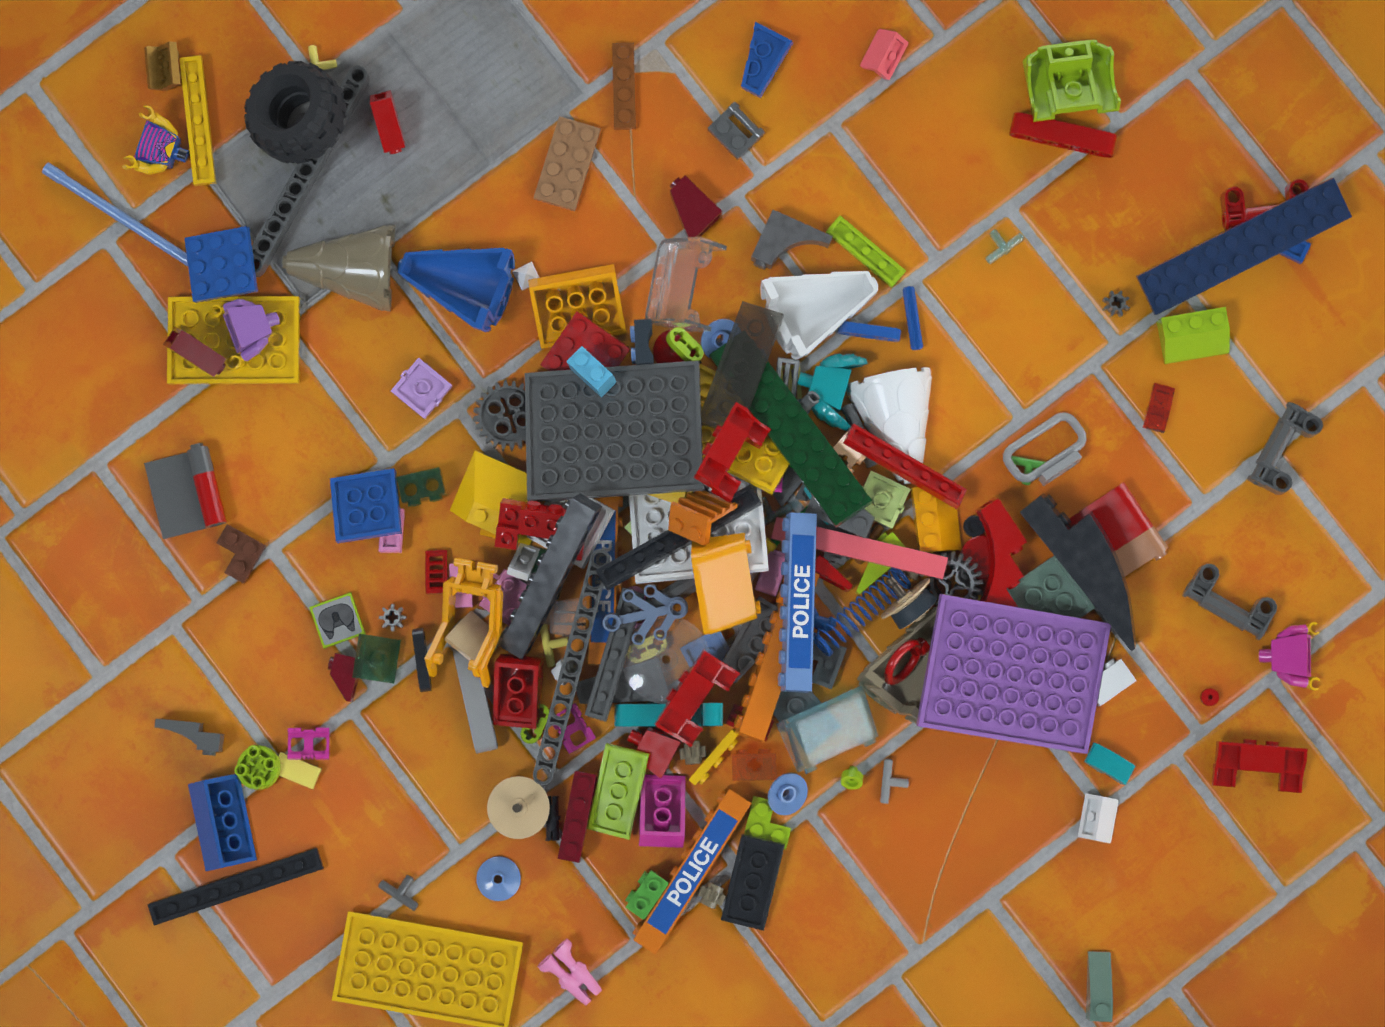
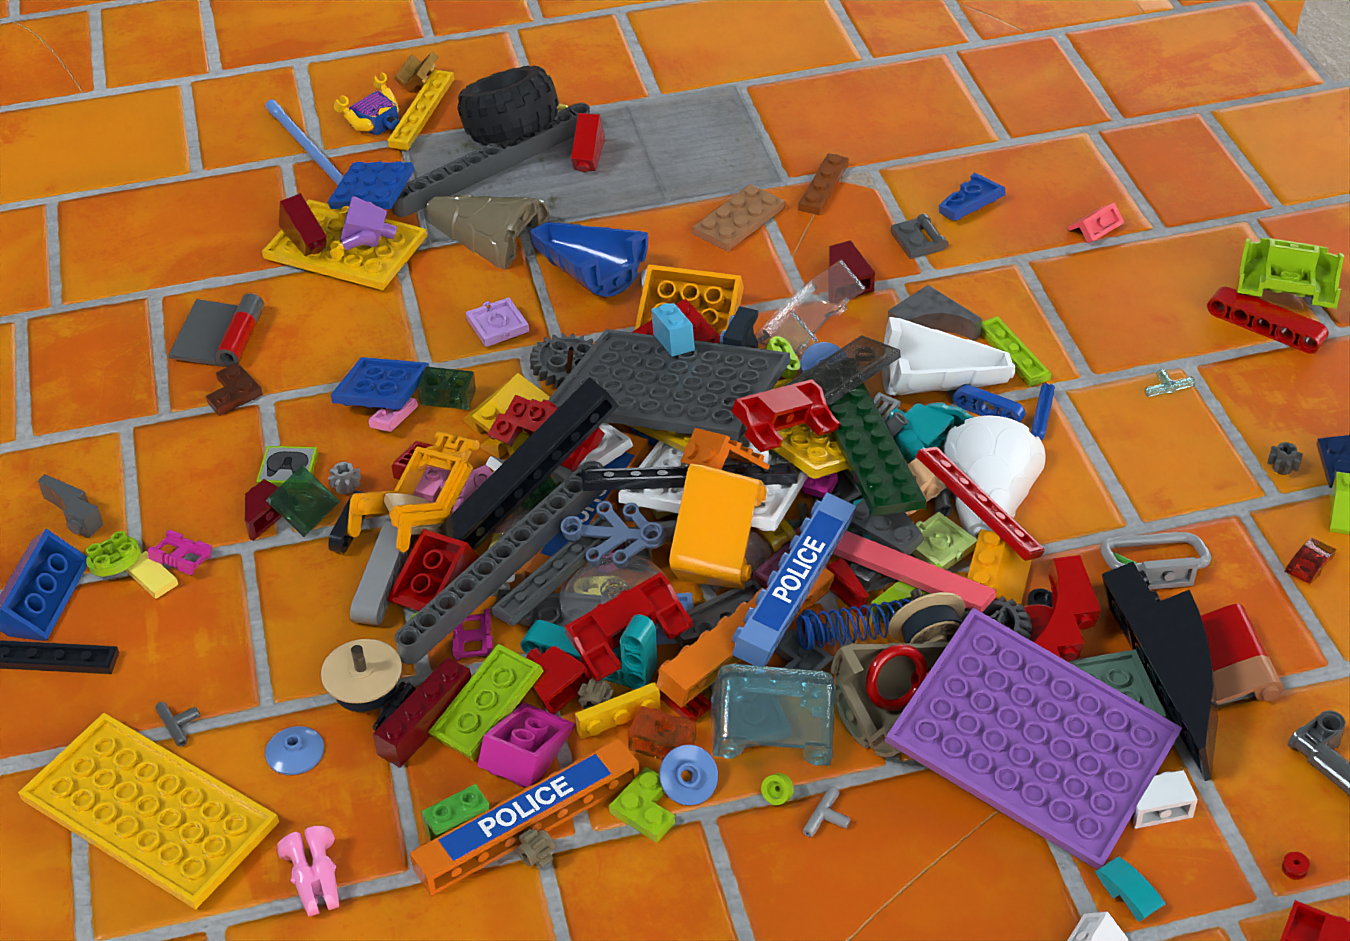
camera: 25 degrees right, 40 degrees down
black tile [721,834,785,931] -> none

